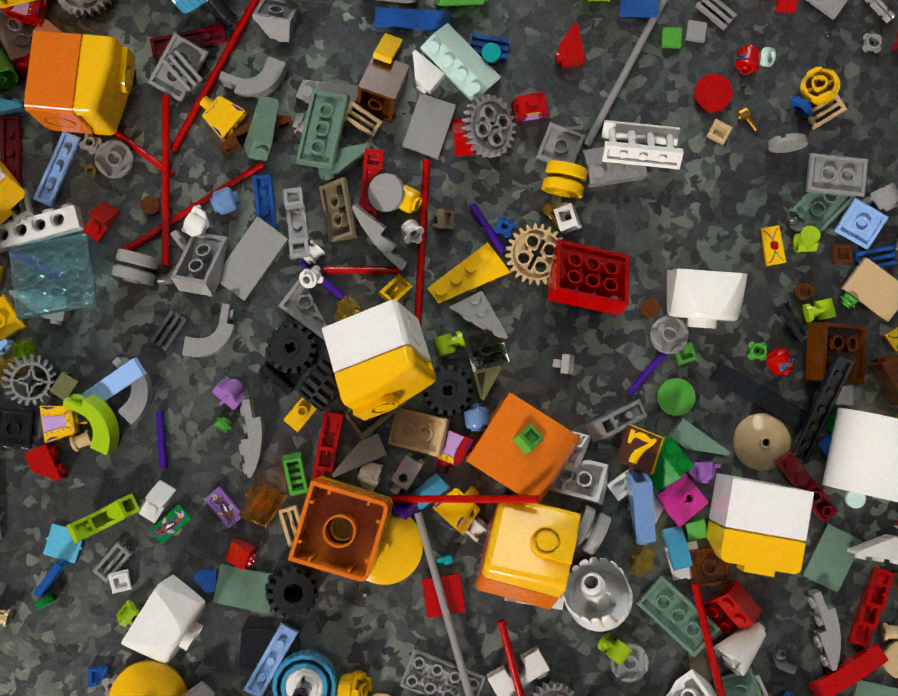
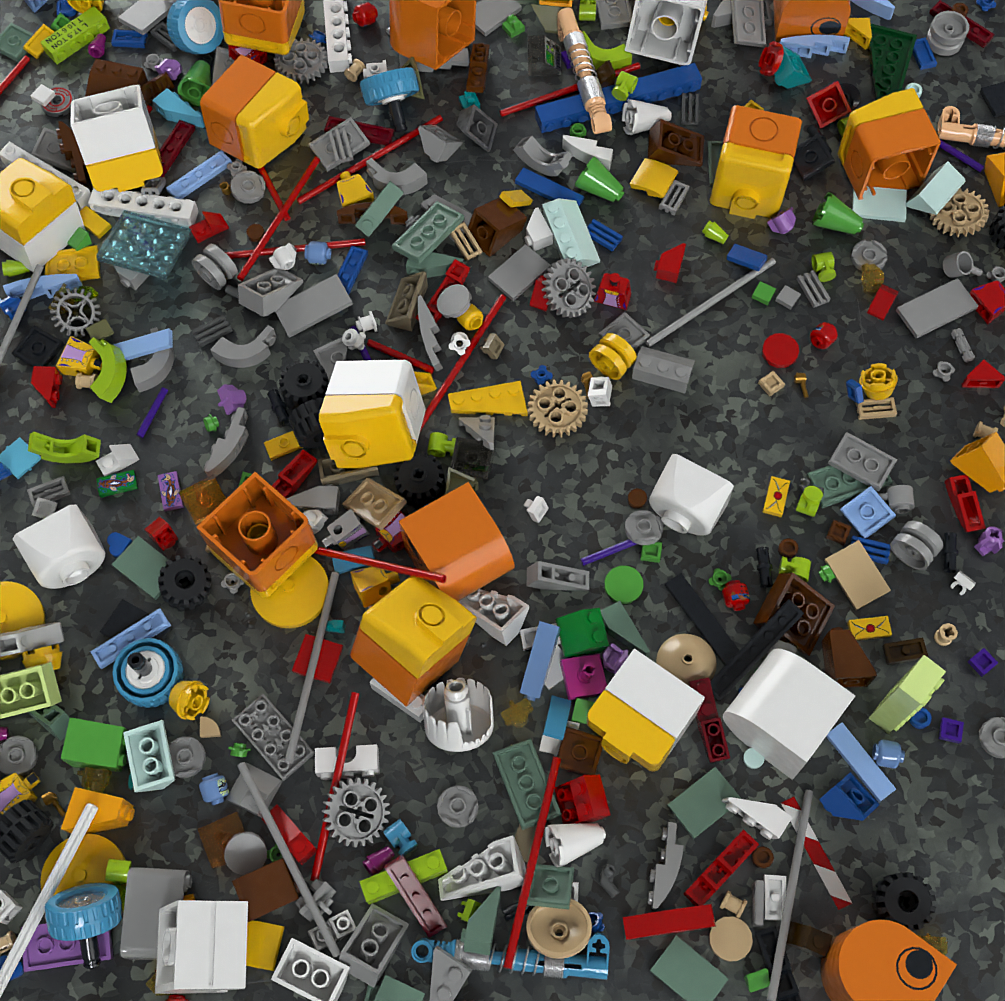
camera: 25 degrees right, 20 degrees down
light grey tile [170,230,188,251] -> none
light grey slope [283,187,310,259] -> none
dark purple plate [391,503,418,520] -> none
dark purple bar [469,203,506,254] -> none
teal tile [482,43,501,63] -> none
bright green slope [513,423,544,454] -> none
red slope [547,239,629,315] -> none
white slope [563,431,590,471] -> none
light grey wheel [575,504,611,555] -> none
lime piece [598,632,633,666] -> none
white fence [601,120,684,169] -> none
reddish brown tile [616,424,665,475] -> none
light aqua tile [760,47,776,67] -> none
light grey tile [768,133,808,153] -> none

